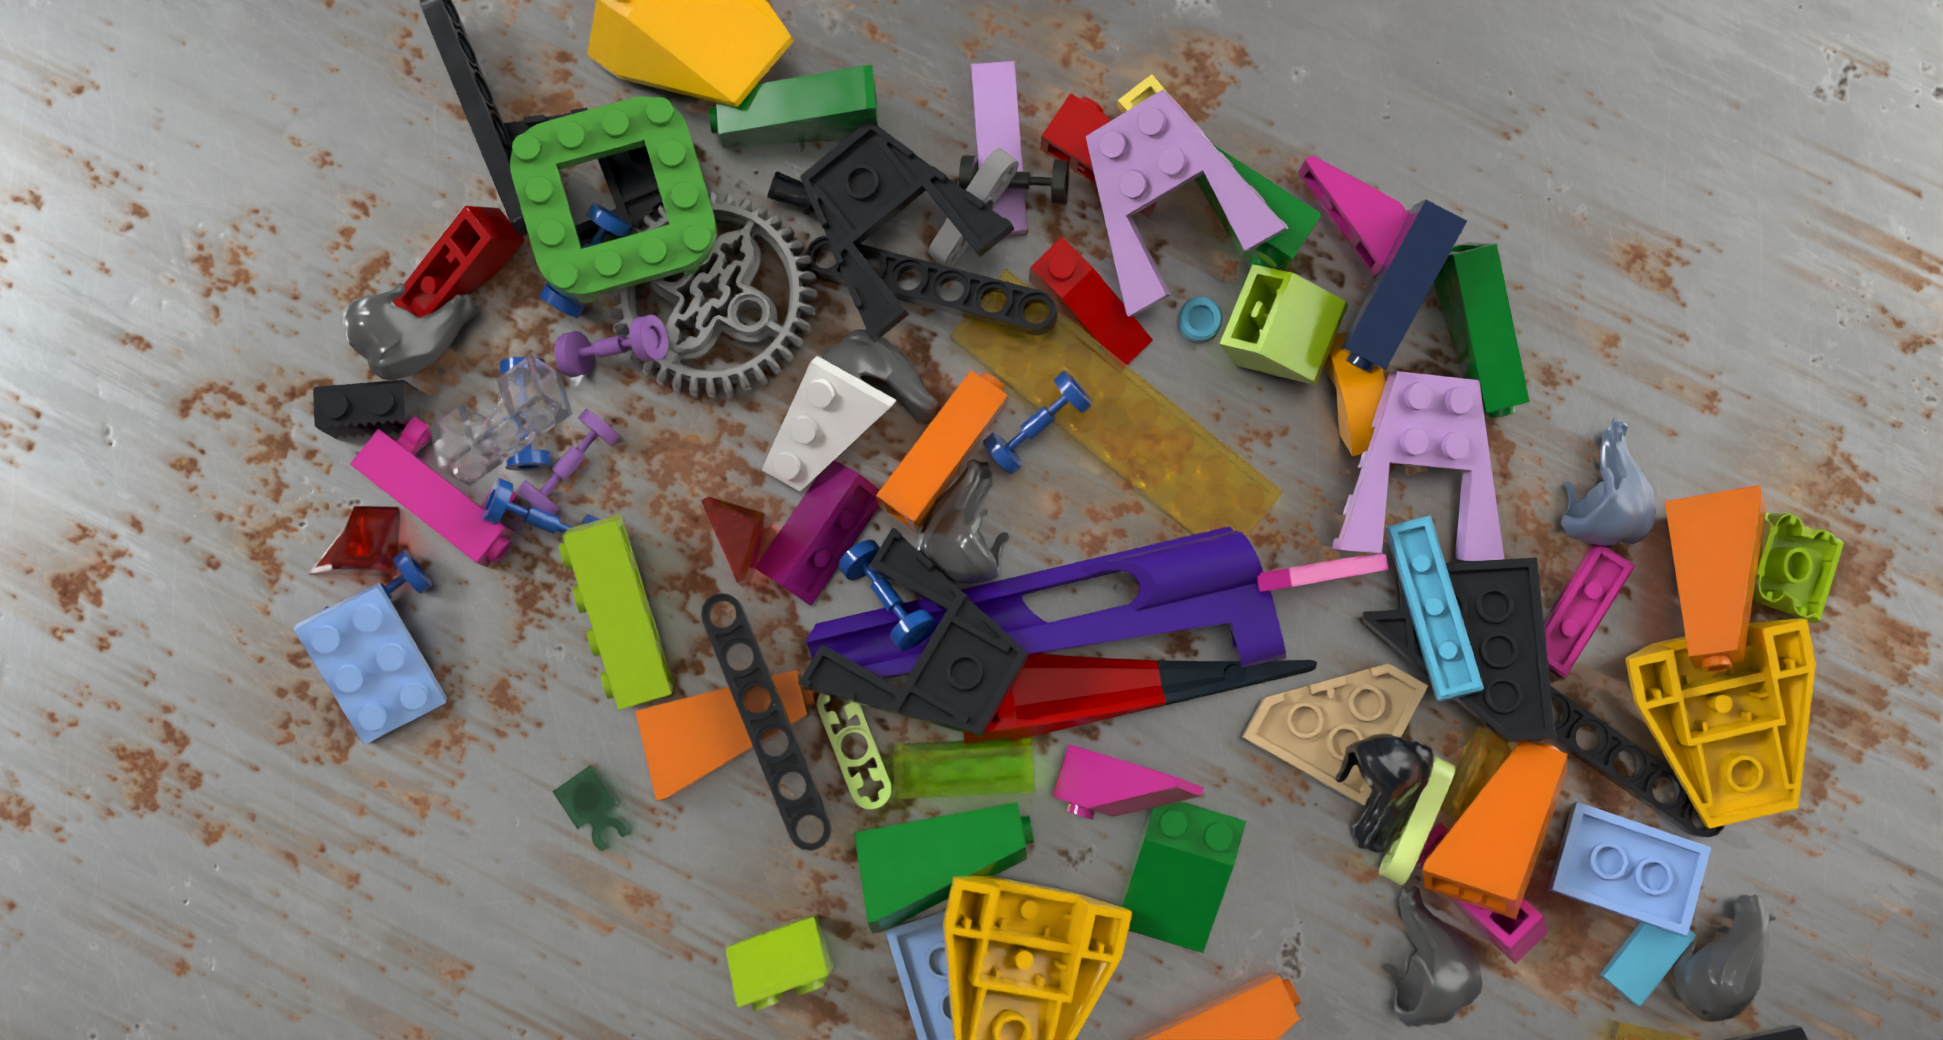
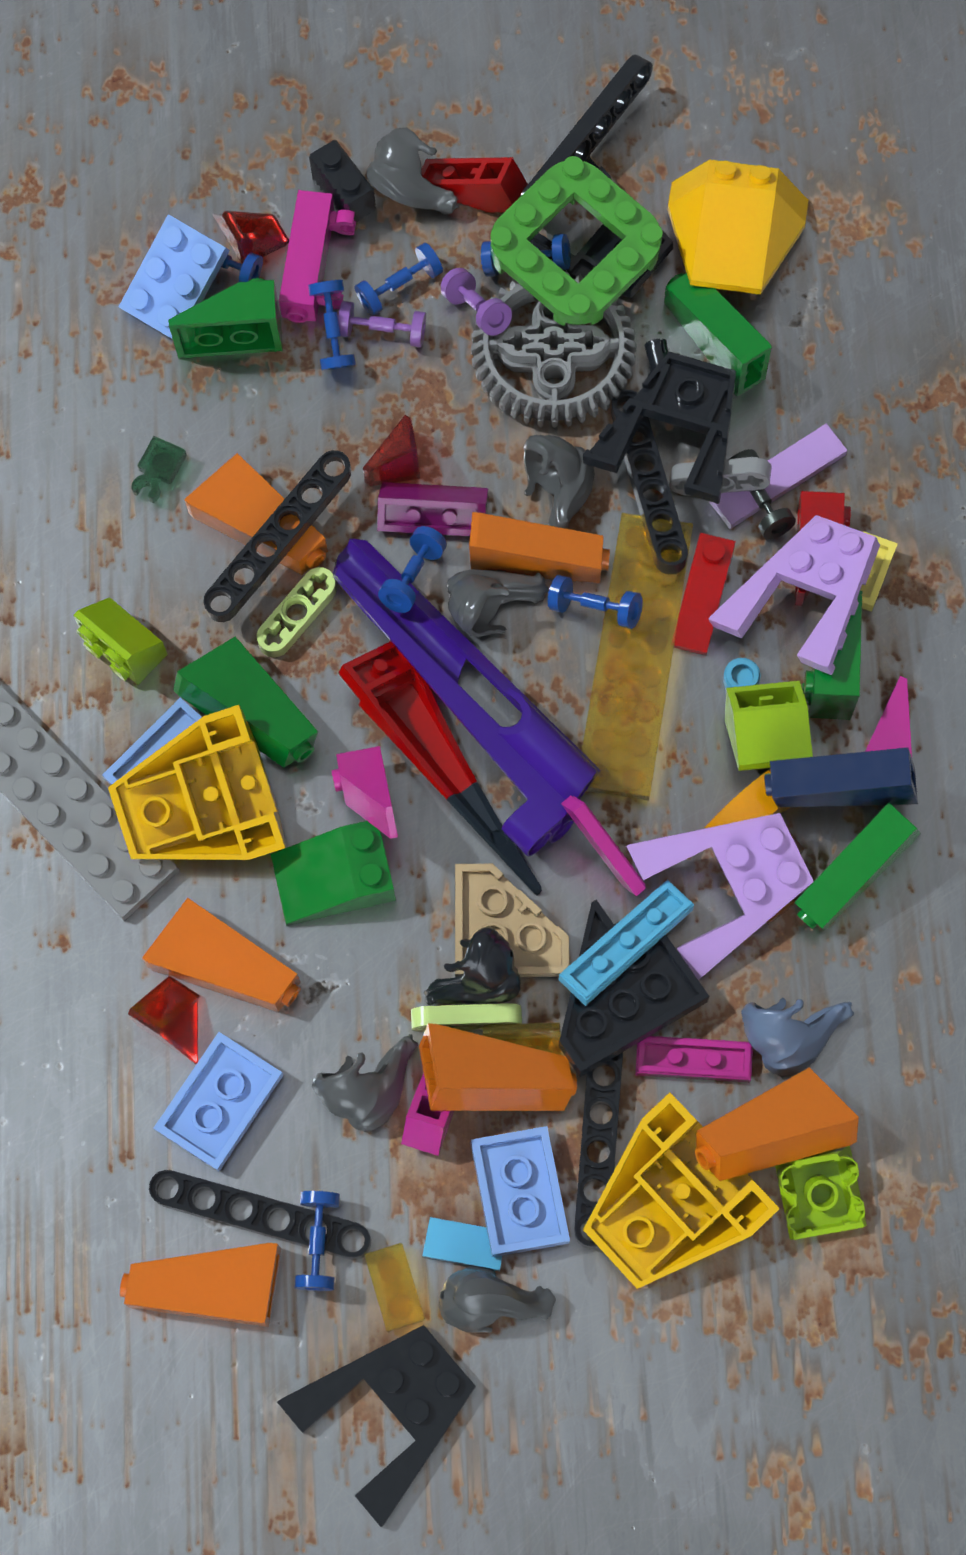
camera: 65 degrees right, 10 degrees down
clear arch [429,355,572,486] -> none
lime brick [559,514,674,710] -> none
white wing [762,356,896,491] -> none
black wing [798,527,1029,737] -> none
clear neon green brick [893,737,1035,799] -> none
none -> green slope [168,278,283,358]

